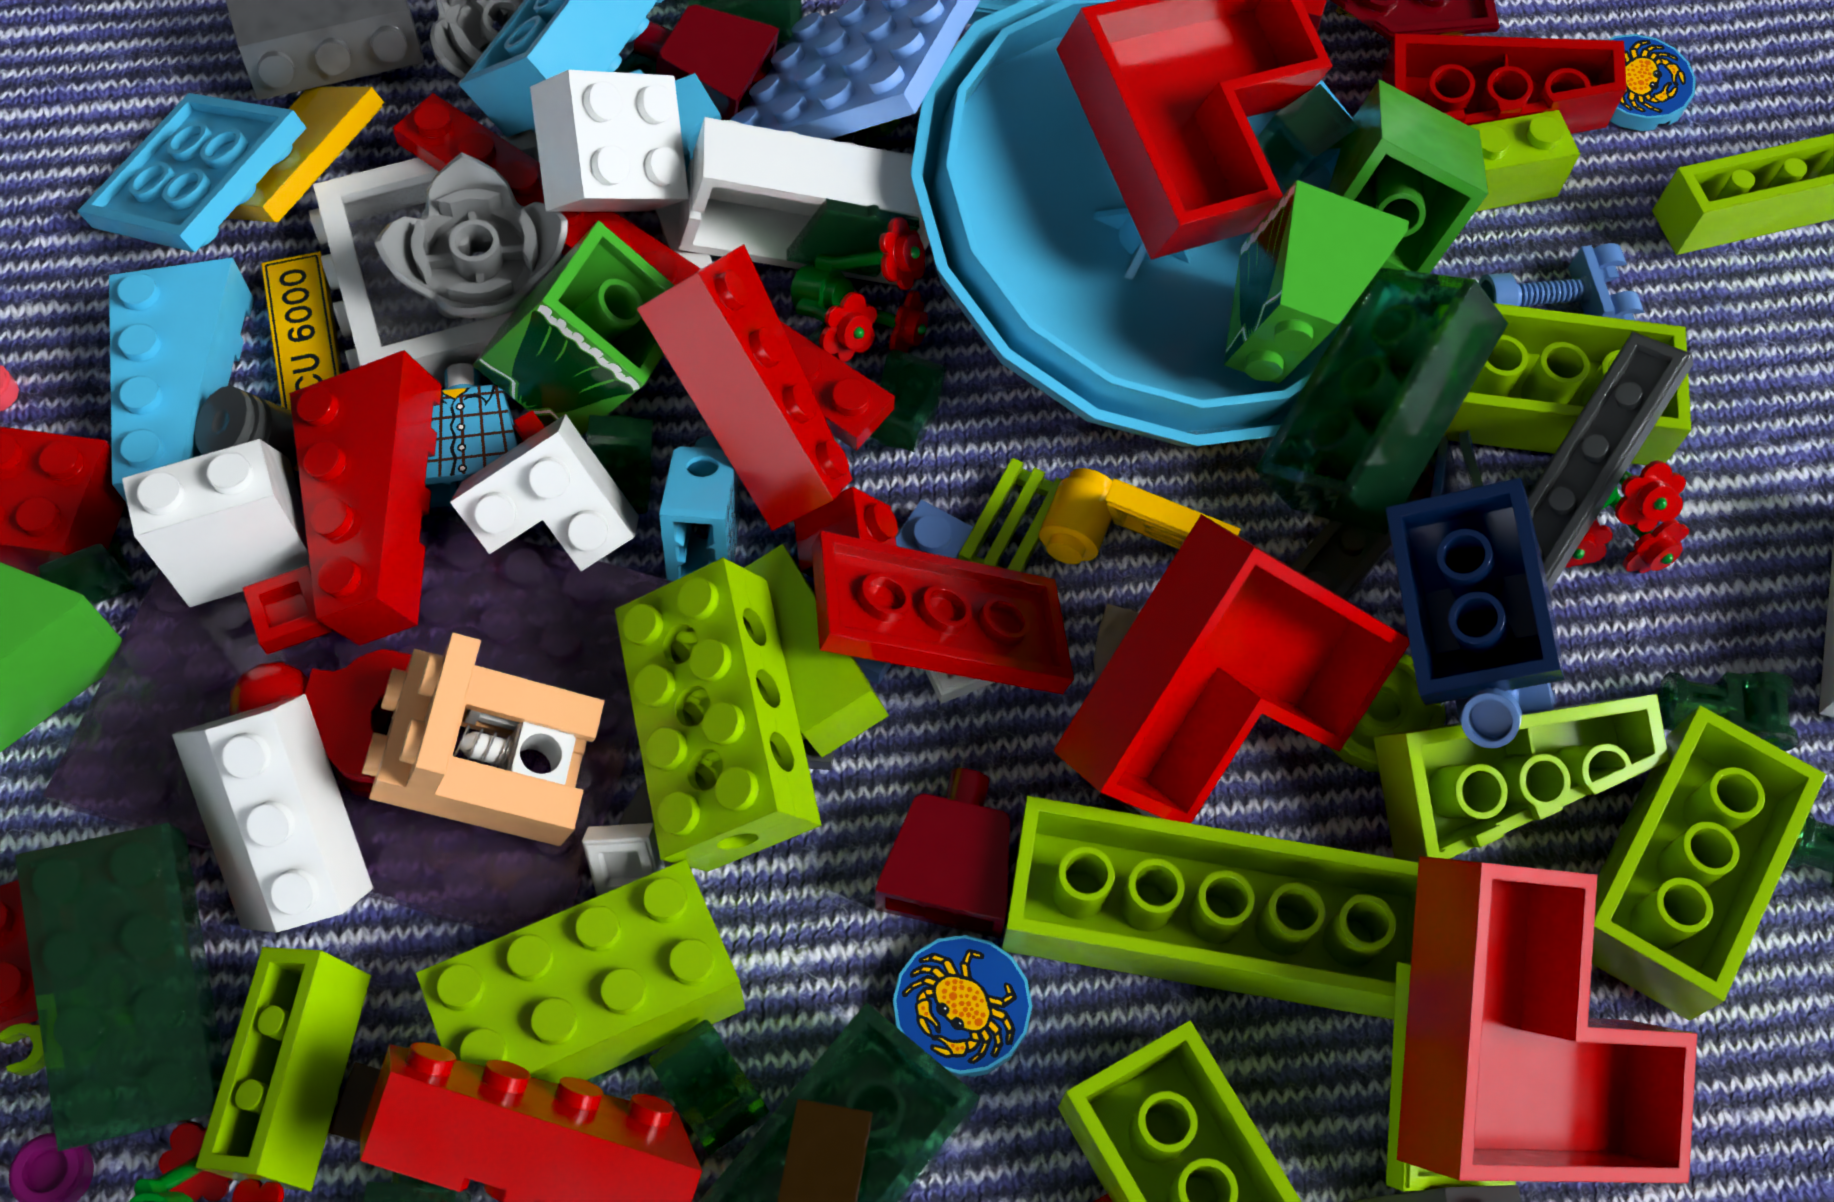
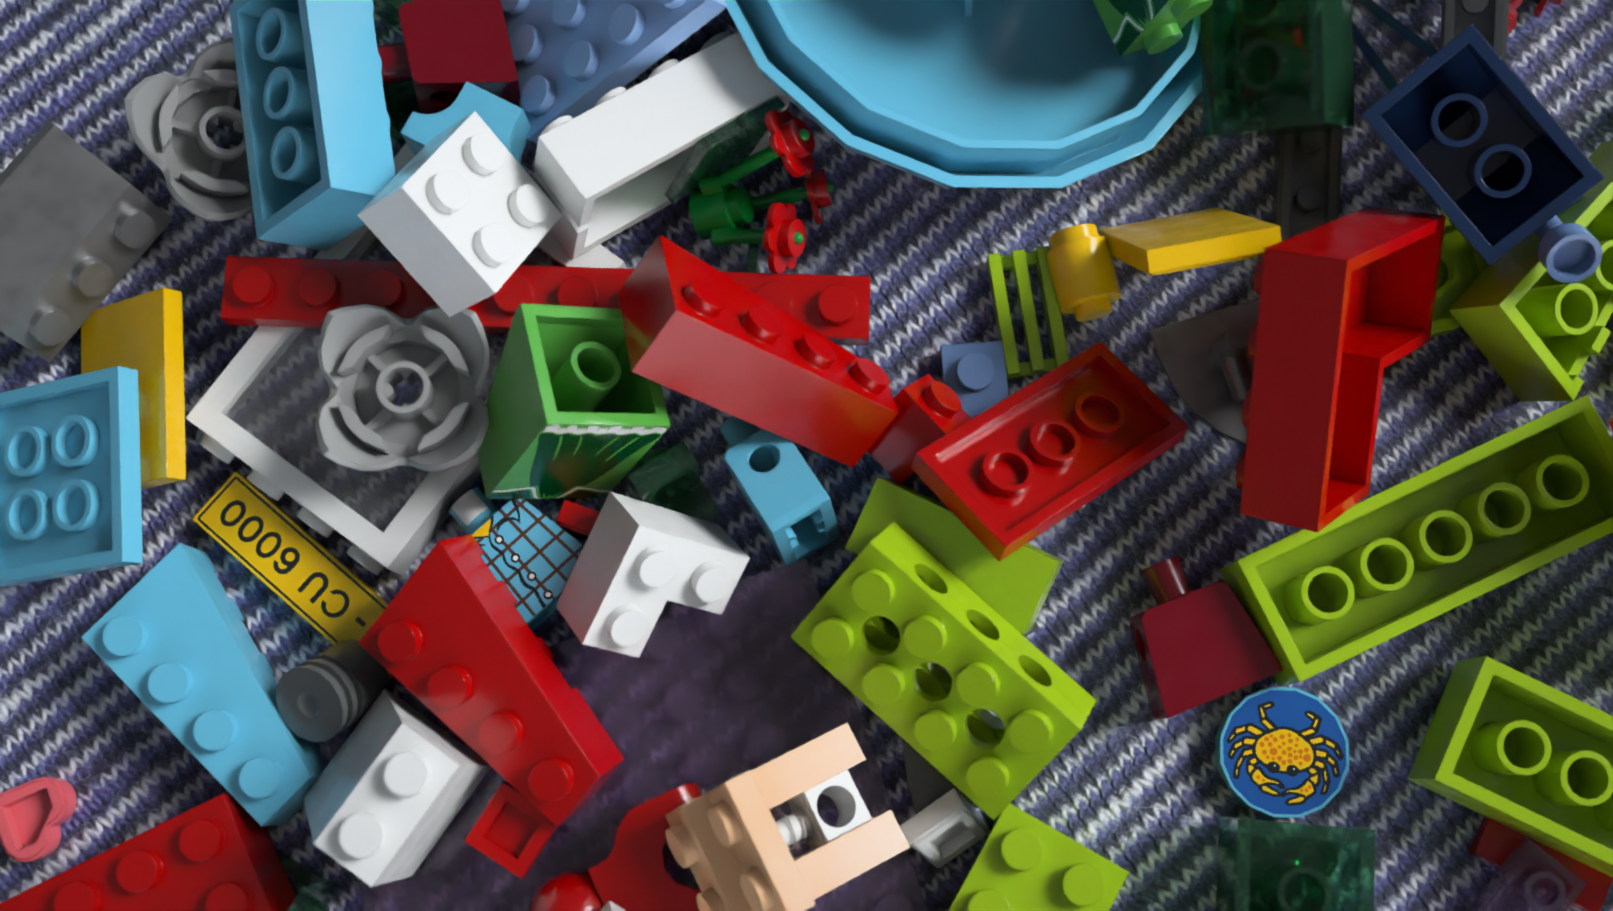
camera: 30 degrees left, 15 degrees up
clear green bracket [870,349,947,452] -> none

